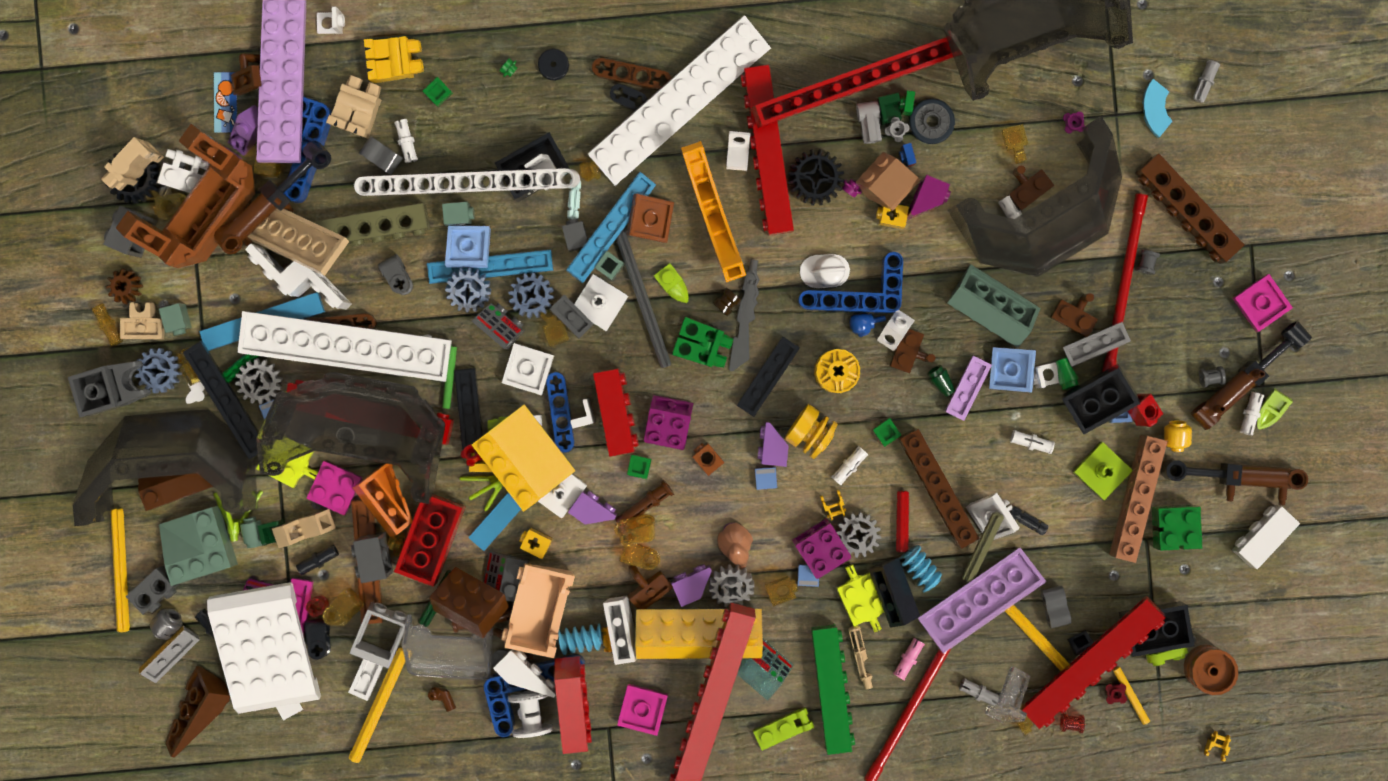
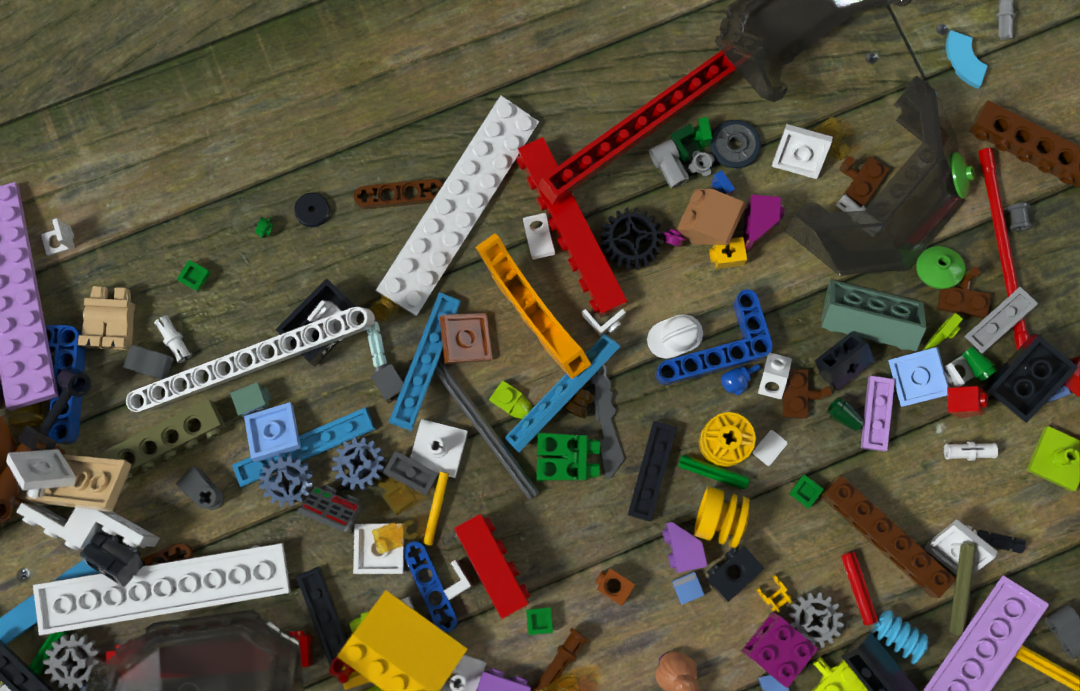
camera: 15 degrees left, 10 degrees down
yellow hips [364,36,424,83] -> none
bright green bar [442,346,457,409] -> none
sand green brick [595,251,625,281] -> none
black beam [610,84,647,112] -> none
magenta bracket [644,395,694,450] -> none
white pin [831,446,868,485] -> none
magenta plate [1063,111,1085,134] -> none
none -> white tile [6,449,76,499]
none -> black brick [80,532,144,587]
none -> clear yellow plate [372,520,419,555]
none -> yellow bar [423,471,449,545]
none -> dark azure tile [505,334,620,452]
none -> white bracket [582,309,626,337]
none -> green axle [678,455,749,490]
none -> black brick [705,546,765,602]
none -> white sticker [753,430,787,466]
none -> white tile [772,124,833,179]
none -> black brick [815,332,875,390]
none -> bright green dish [916,246,965,289]
none -> lime plate [922,313,963,351]
none -> red slope [947,386,988,418]
none -> bright green dish [951,152,975,199]

